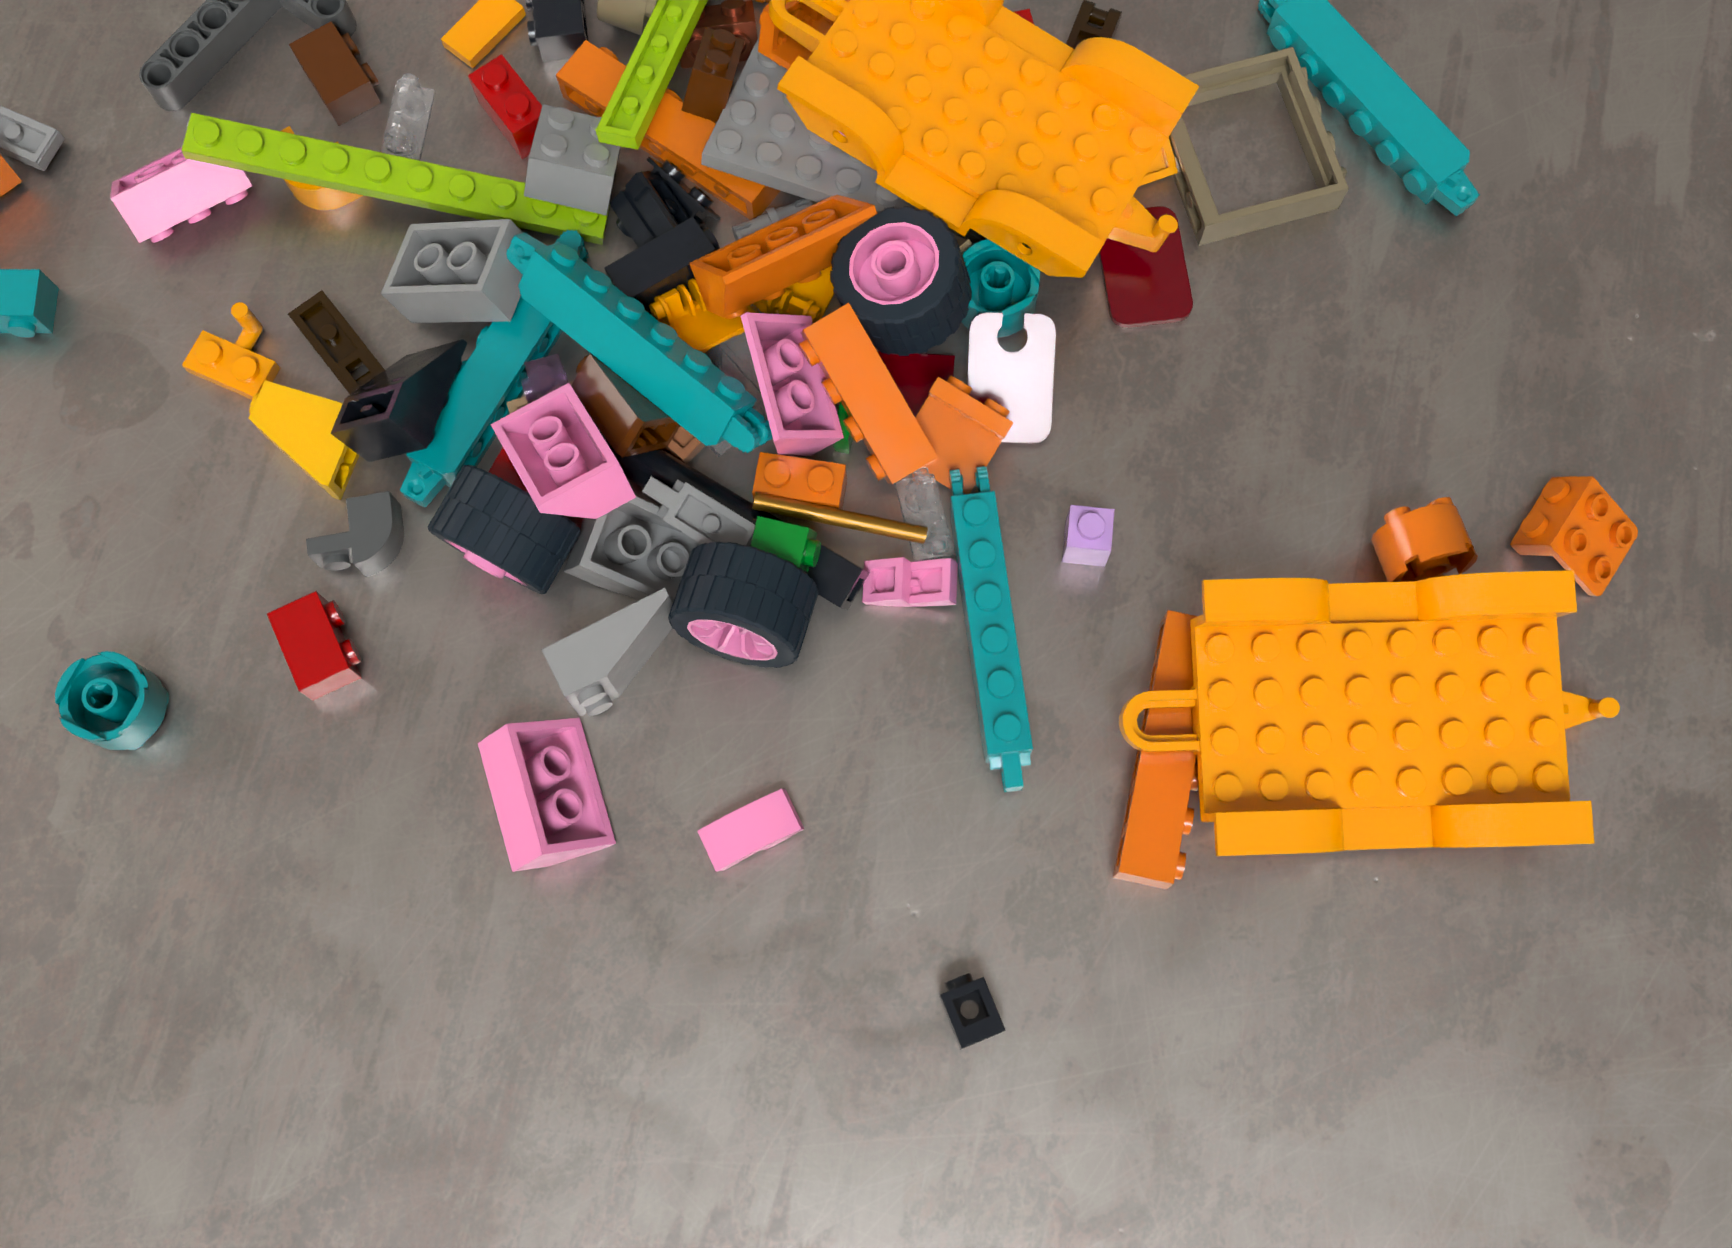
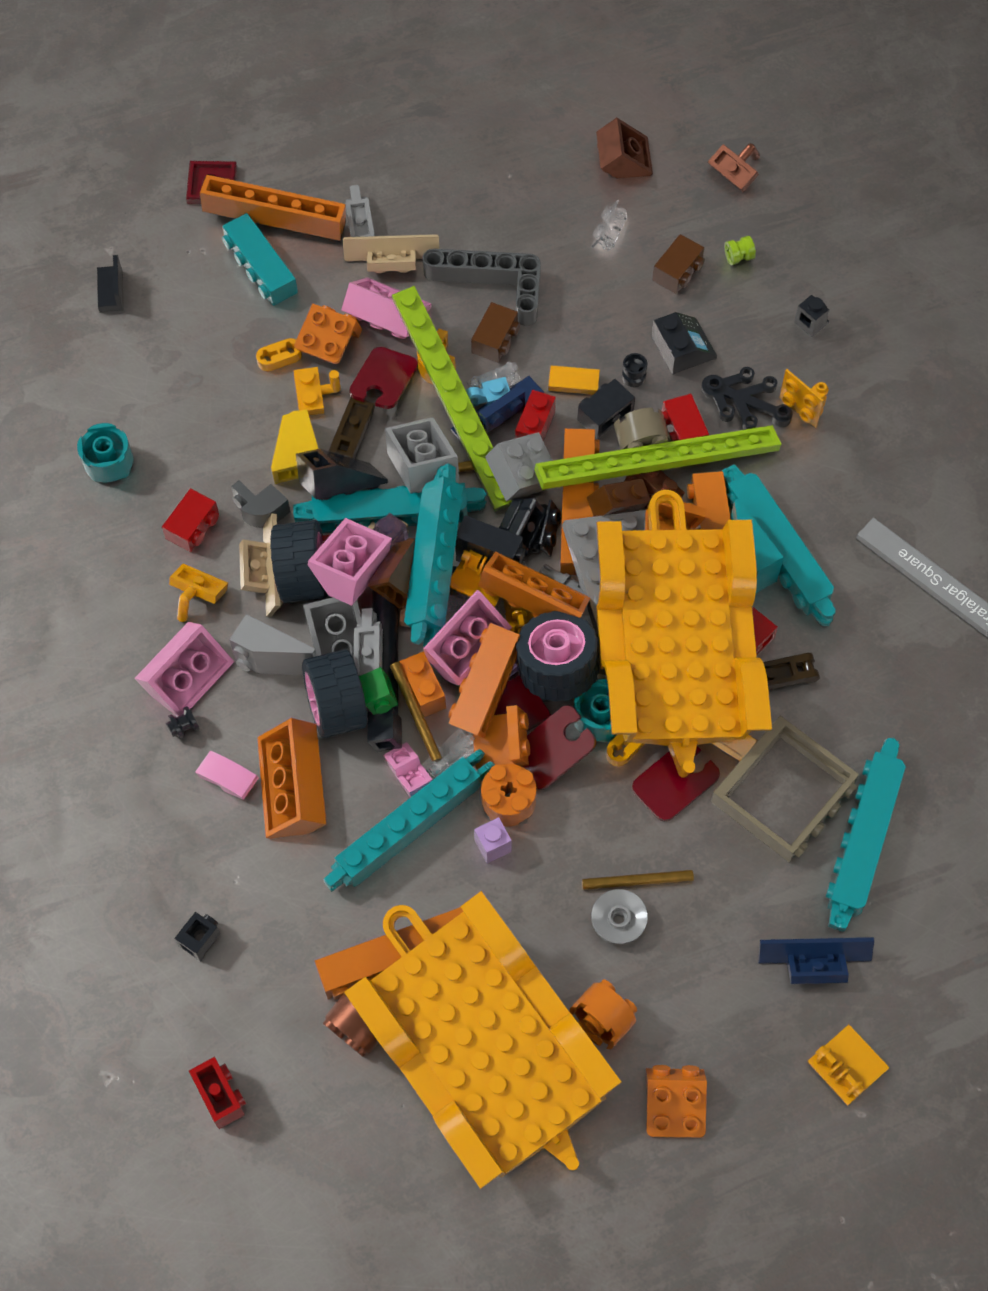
camera: 55 degrees right, 10 degrees down
none -> black wheel [166,706,200,740]
none -> light orange plate [169,564,228,622]
none -> red brick [189,1056,246,1129]
none -> tan bracket [239,513,282,617]
none -> light orange beam [256,338,302,372]
none -> orange slope [257,718,326,839]
none -> orange bracket [294,303,362,364]
none -> copper brick [323,993,378,1057]
none -> tan bracket [343,234,439,273]
none -> dark red piece [349,347,418,409]
none -> dark blue bracket [451,376,544,442]
none -> medium azure plate [466,377,510,406]
none -> orange brick [481,764,536,827]
none -> pearl gold bar [582,870,694,890]
none -> light grey dish [591,889,648,944]
none -> light orange beam [606,734,645,767]
none -> dark blue bracket [758,937,875,984]
none -> light orange hinge [807,1024,889,1106]

